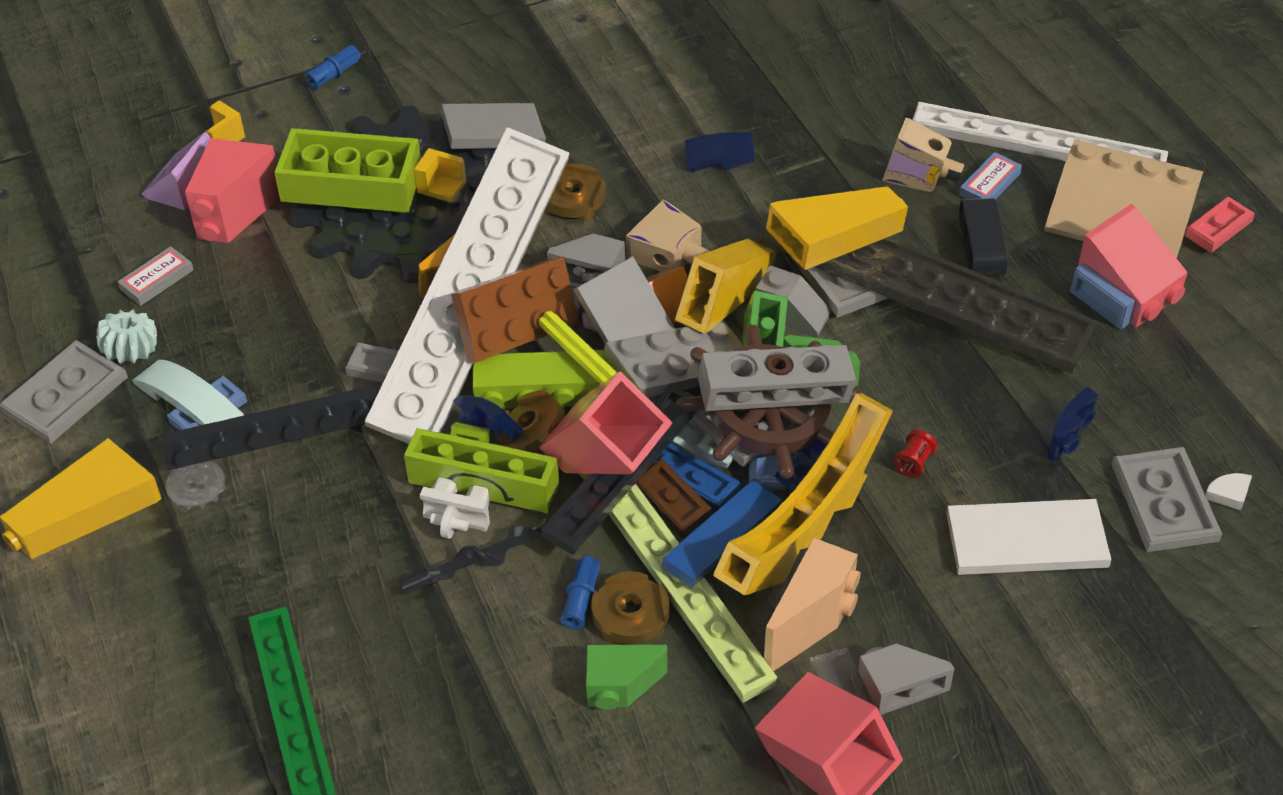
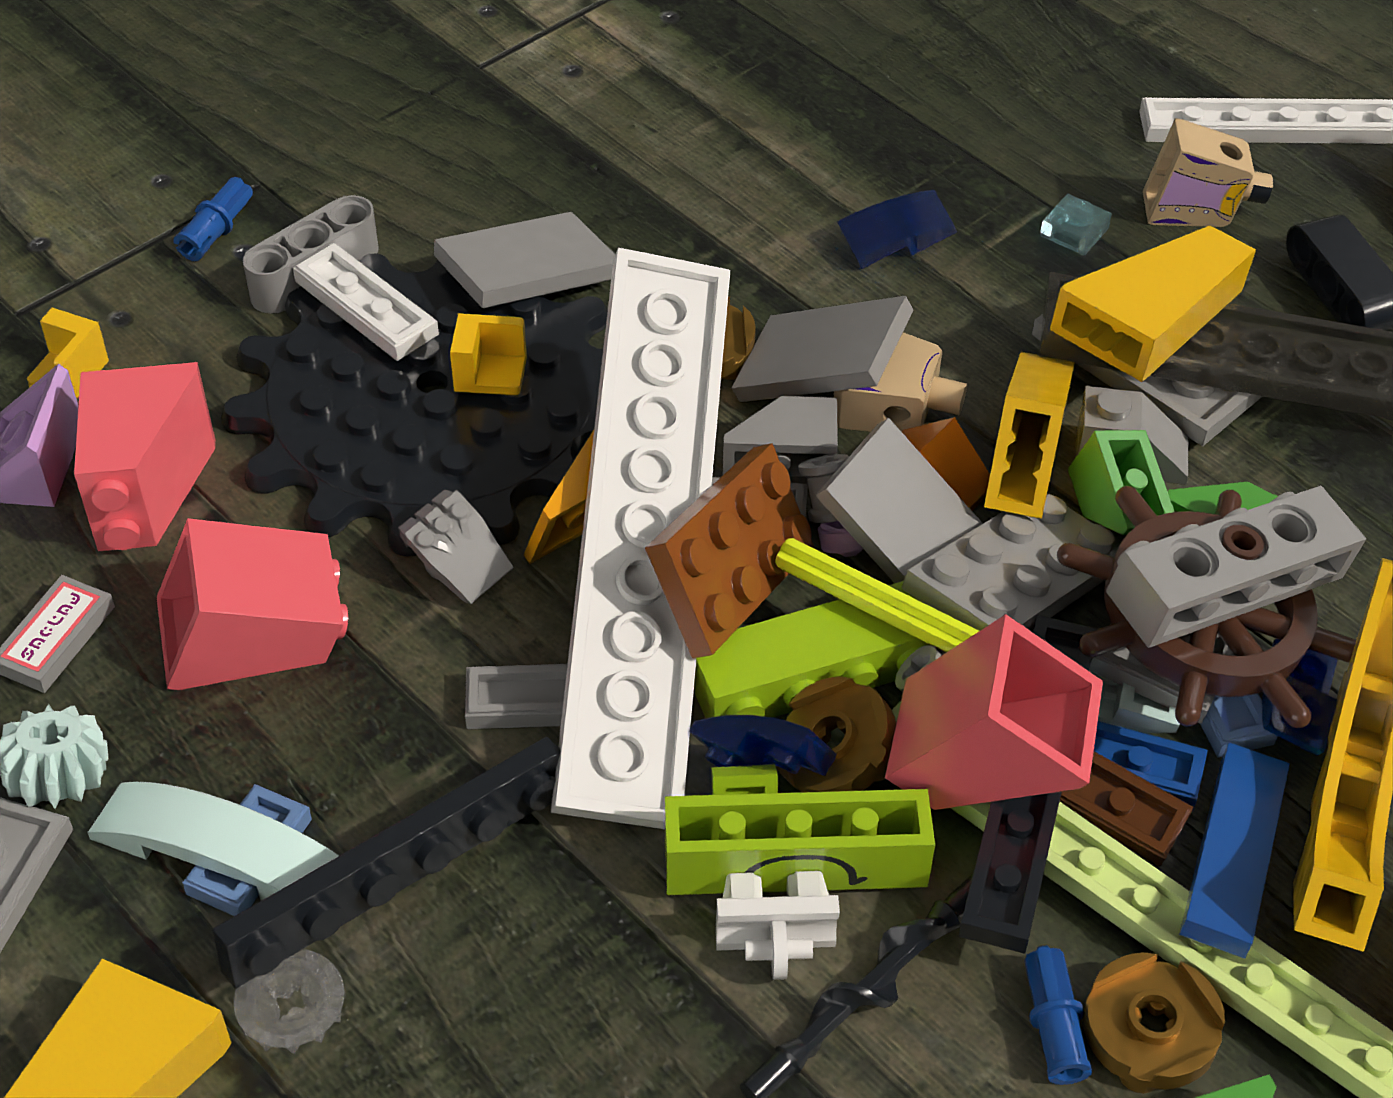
camera: 20 degrees left, 0 degrees up
lime brick [274,128,421,213] -> none
tile [959,152,1022,200] -> none
none -> coral slope [156,518,348,690]
none -> light grey beam [243,195,379,314]
none -> white tile [293,243,439,361]
none -> light grey hand [398,490,514,604]
none -> light grey tile [731,296,914,402]
none -> clear light blue plate [1040,194,1112,256]

